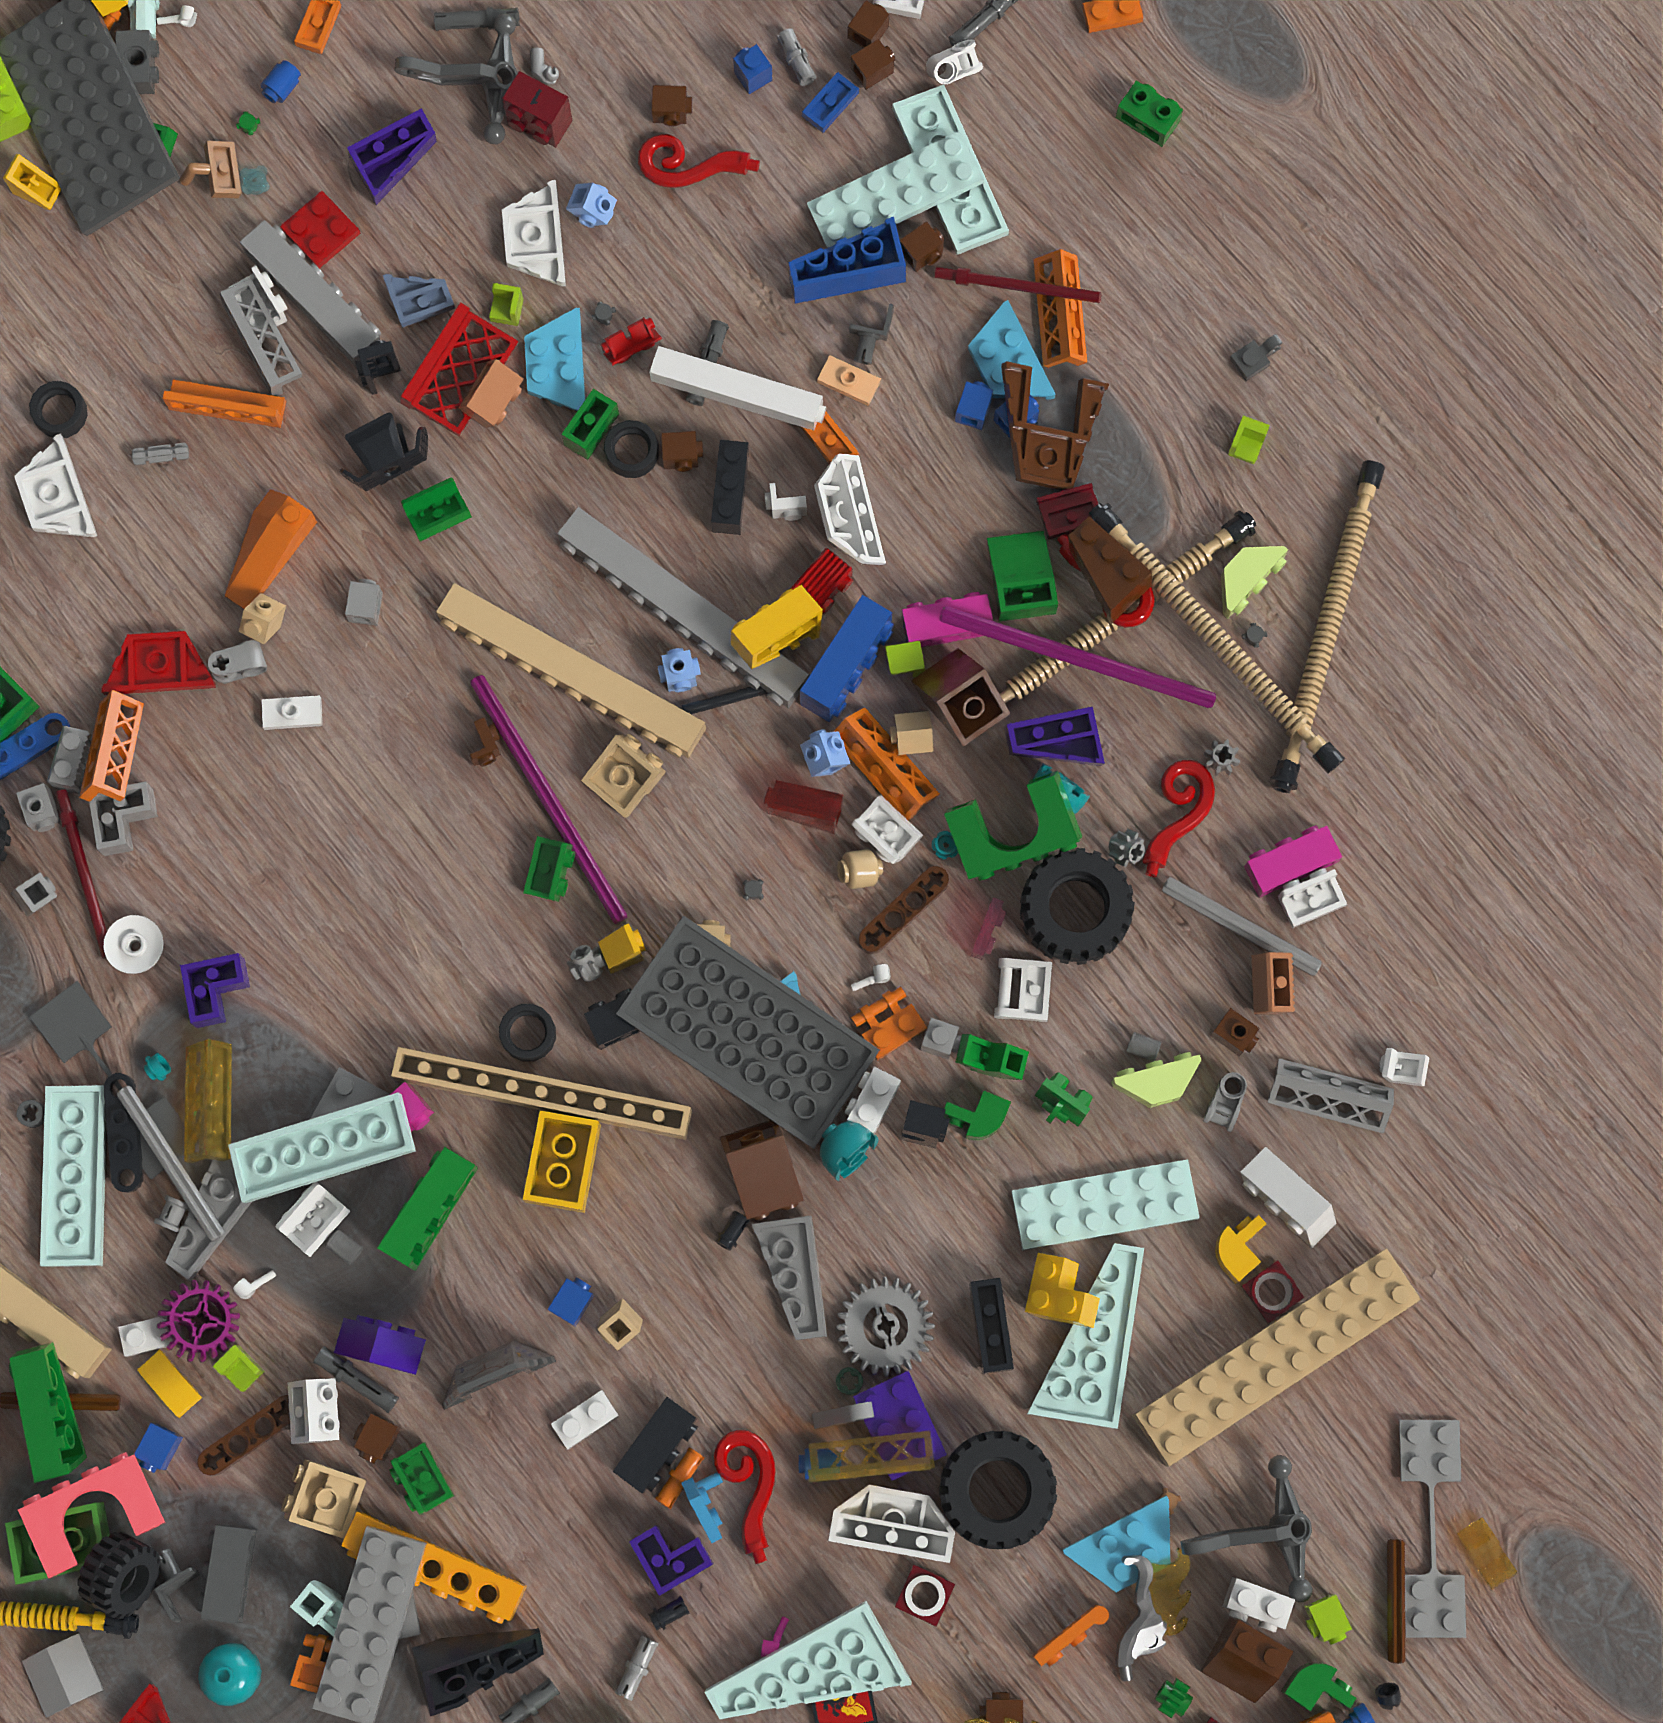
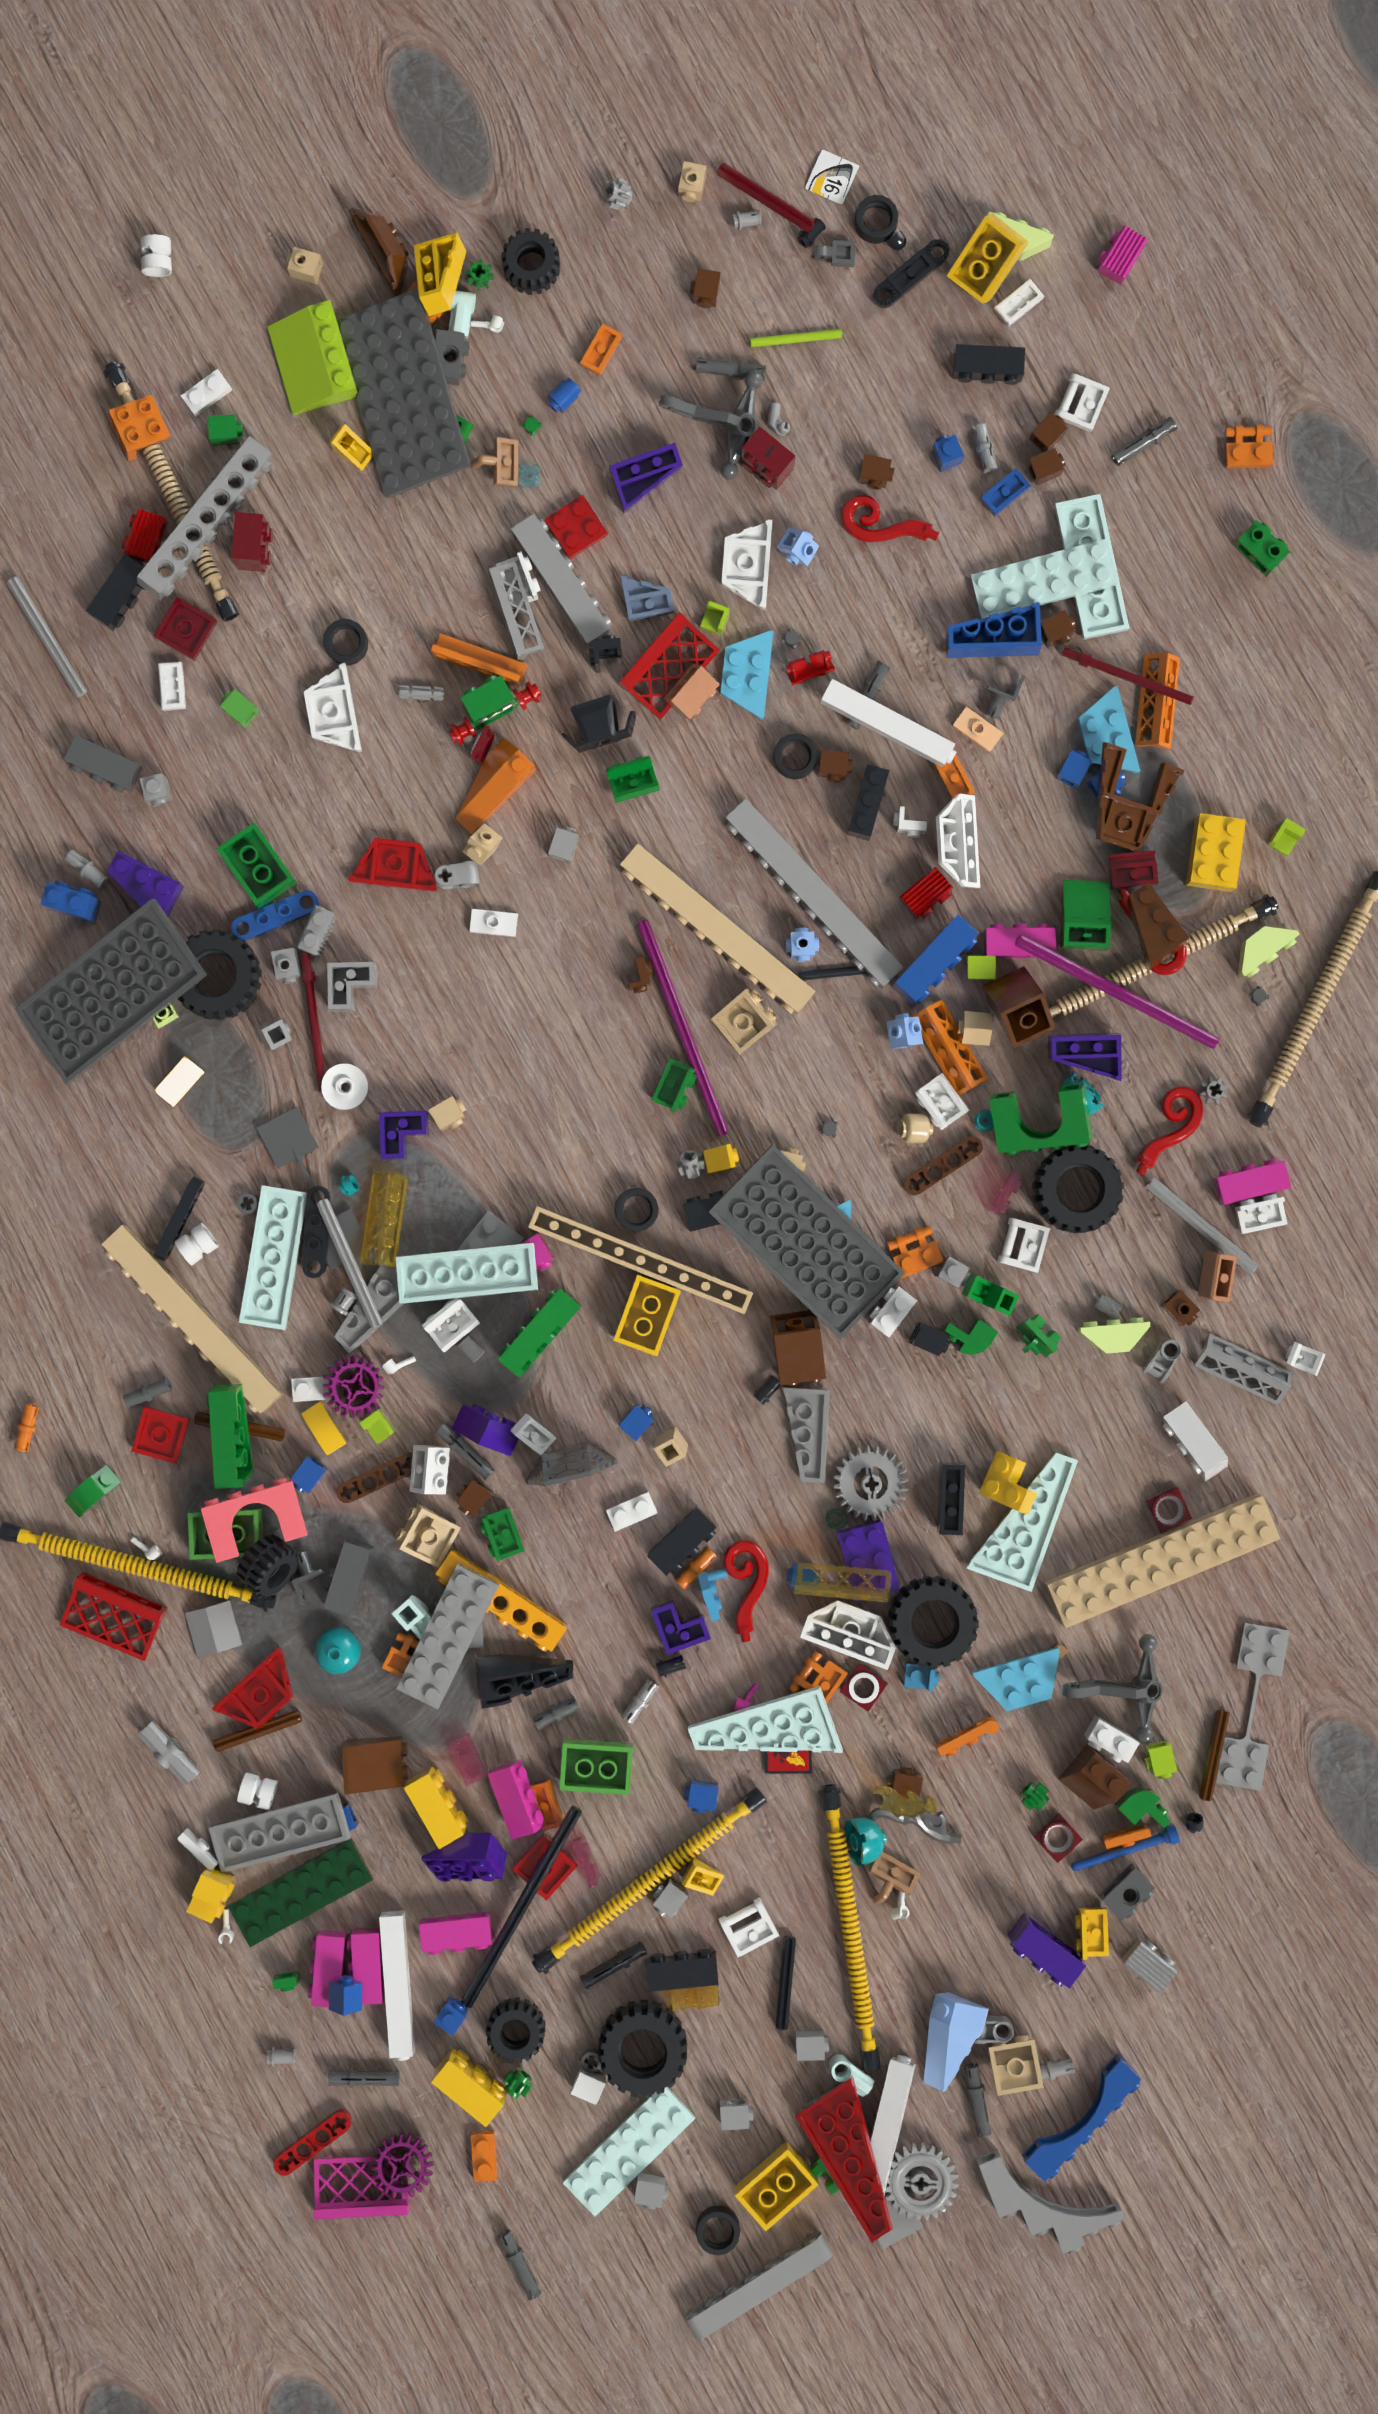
camera: 10 degrees right, 10 degrees up
orange fence [79,690,144,802] -> none
green brick [561,388,619,460] -> none
yellow wedge [731,585,823,669] -> none
clear red slope [764,780,843,834] -> none
light grey beam [812,1402,874,1429] -> none
teal cylinder [819,1121,879,1181] -> none
white hand [851,964,891,991] -> none
white piece [926,39,983,84] -> none
light aqua plate [1011,1159,1200,1251] -> none
tan hose [1088,503,1345,774] -> none
light grey gear [1108,828,1145,867] -> none
piece [1115,1547,1191,1681] -> none
yellow brick [1215,1215,1267,1284] -> none
dark grey plate [1230,334,1282,381] -> none
clear yellow slope [1457,1517,1517,1590] -> none
none -> tan brick [429,1096,466,1131]
none -> green brick [448,675,542,745]
none -> dark red piece [470,725,495,764]
none -> white plate [510,1413,557,1455]
none -> orange plate [789,1650,848,1704]
none -> dark azure bracket [903,1662,939,1692]
none -> yellow brick [1186,813,1246,892]

